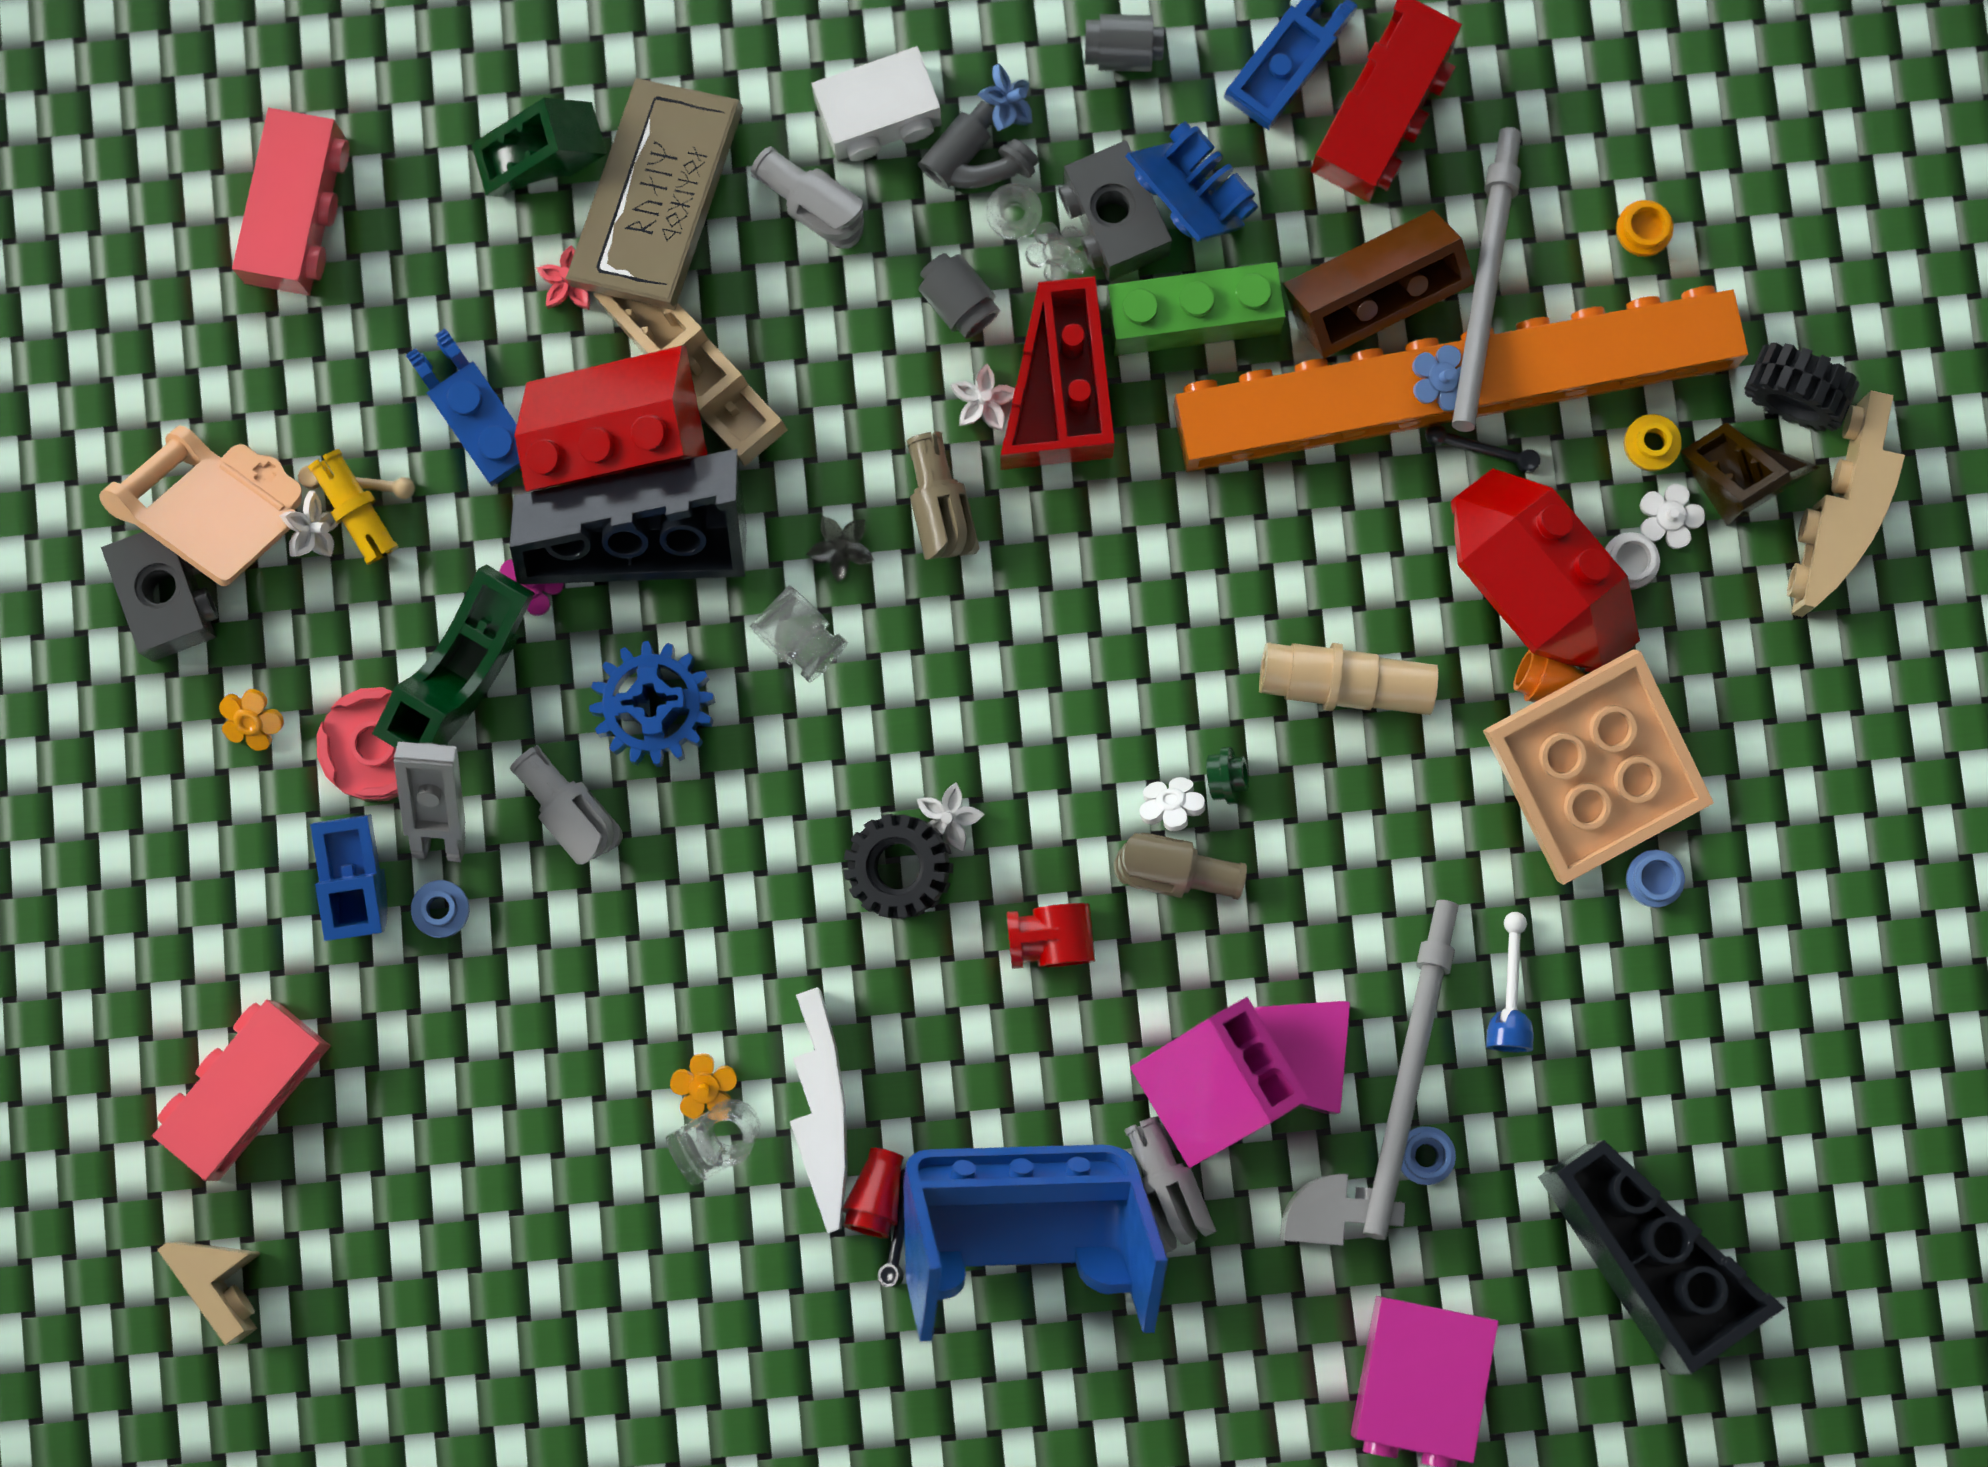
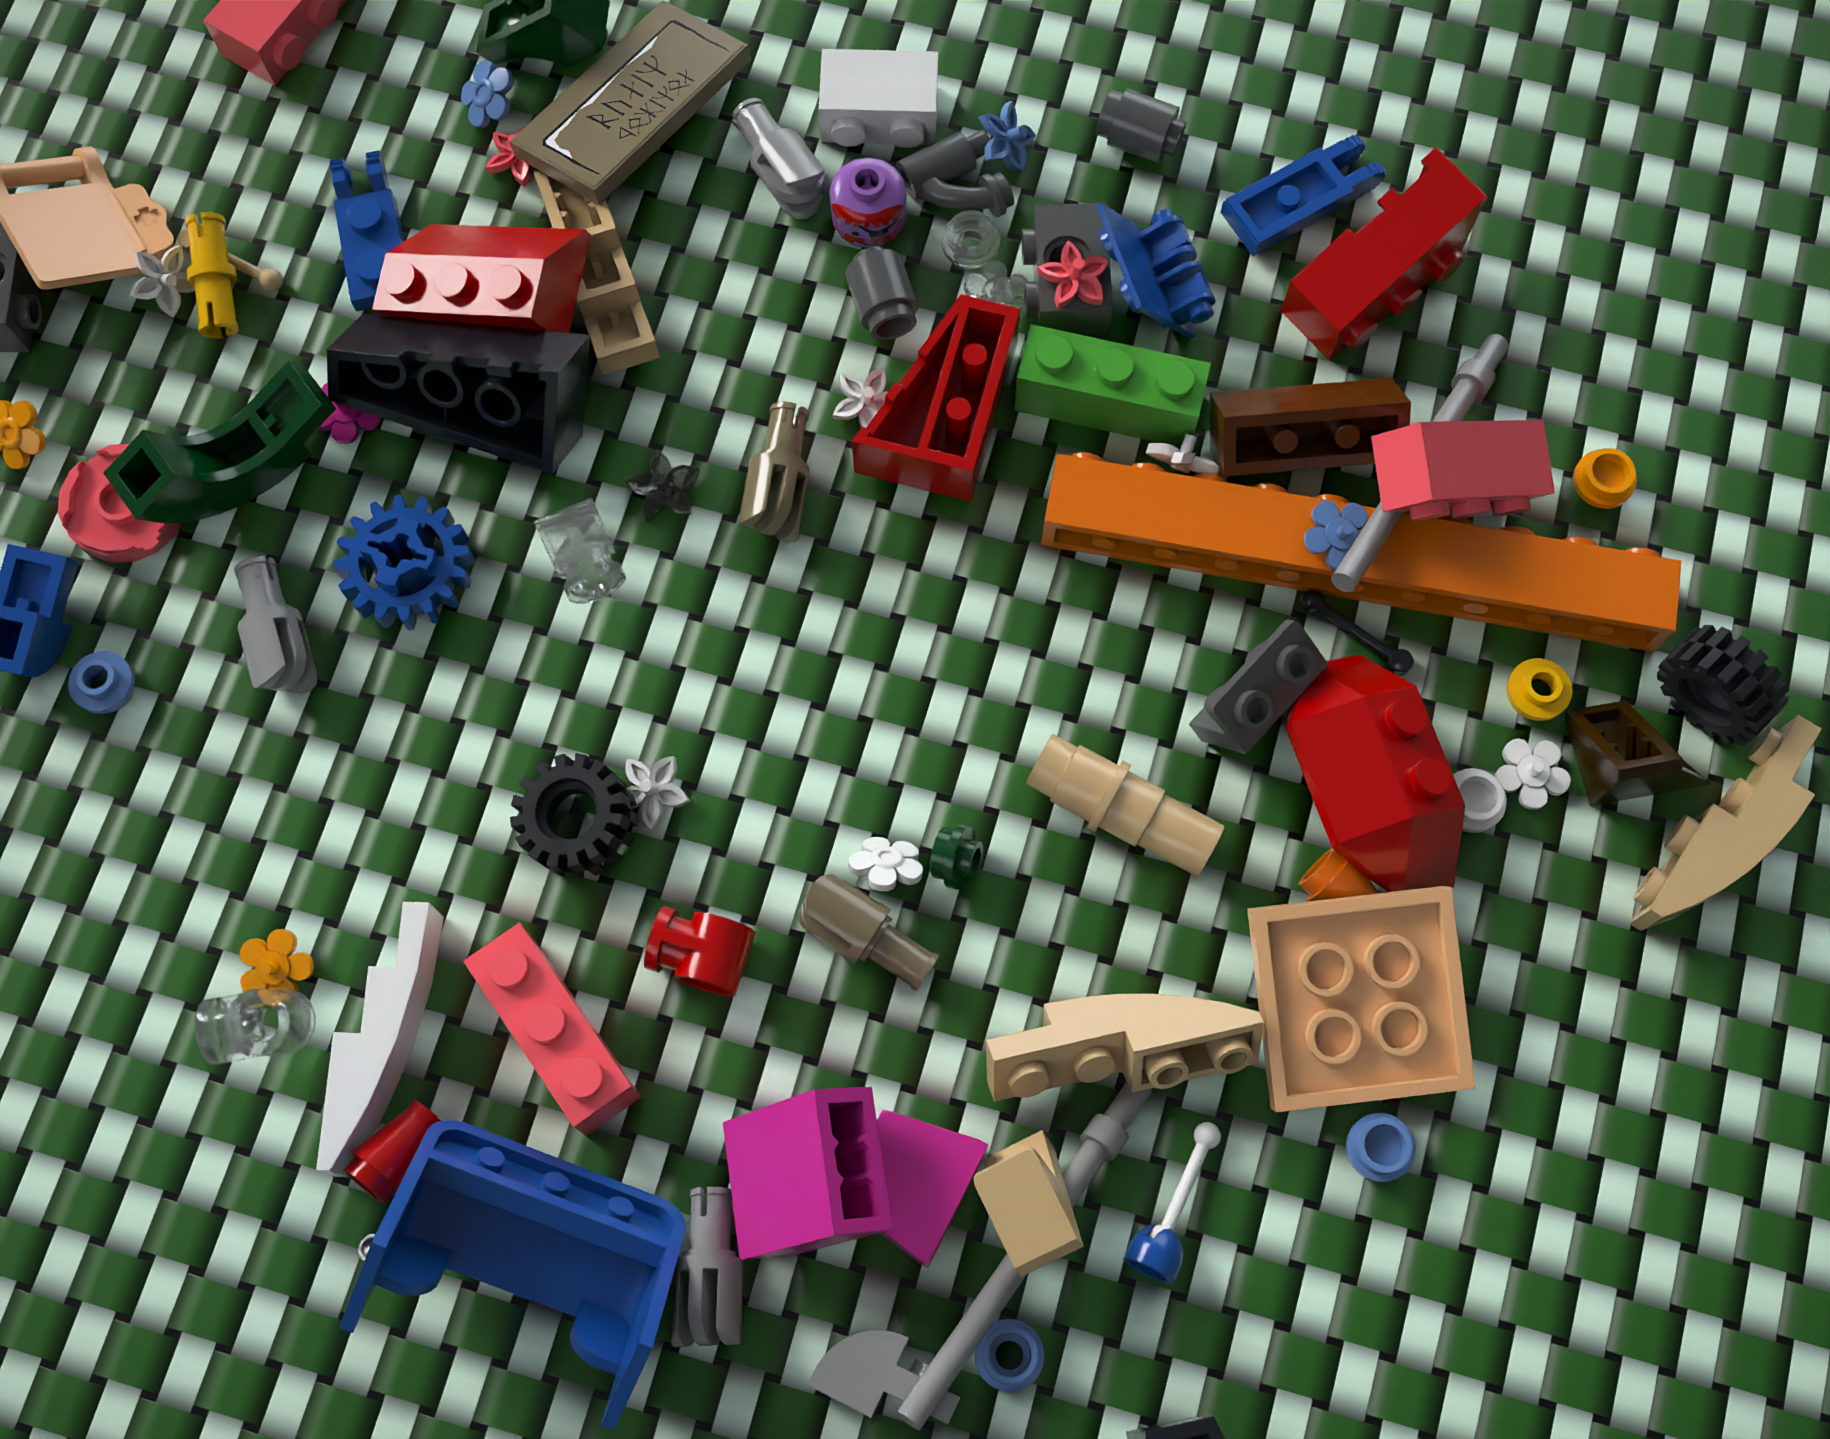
camera: 20 degrees right, 10 degrees down
light grey hinge [394,742,466,862] -> none
none -> medium blue plant [461,60,514,128]
none -> coral brick [463,922,641,1136]
none -> medium lavender head [829,157,907,248]
none -> tan slope [973,1130,1084,1277]
none -> tan slope [986,994,1264,1102]
none -> coral plant [1036,240,1109,309]
none -> white plant [1146,434,1220,475]
none -> dark grey bracket [1189,619,1329,754]
none -> coral brick [1371,420,1555,521]

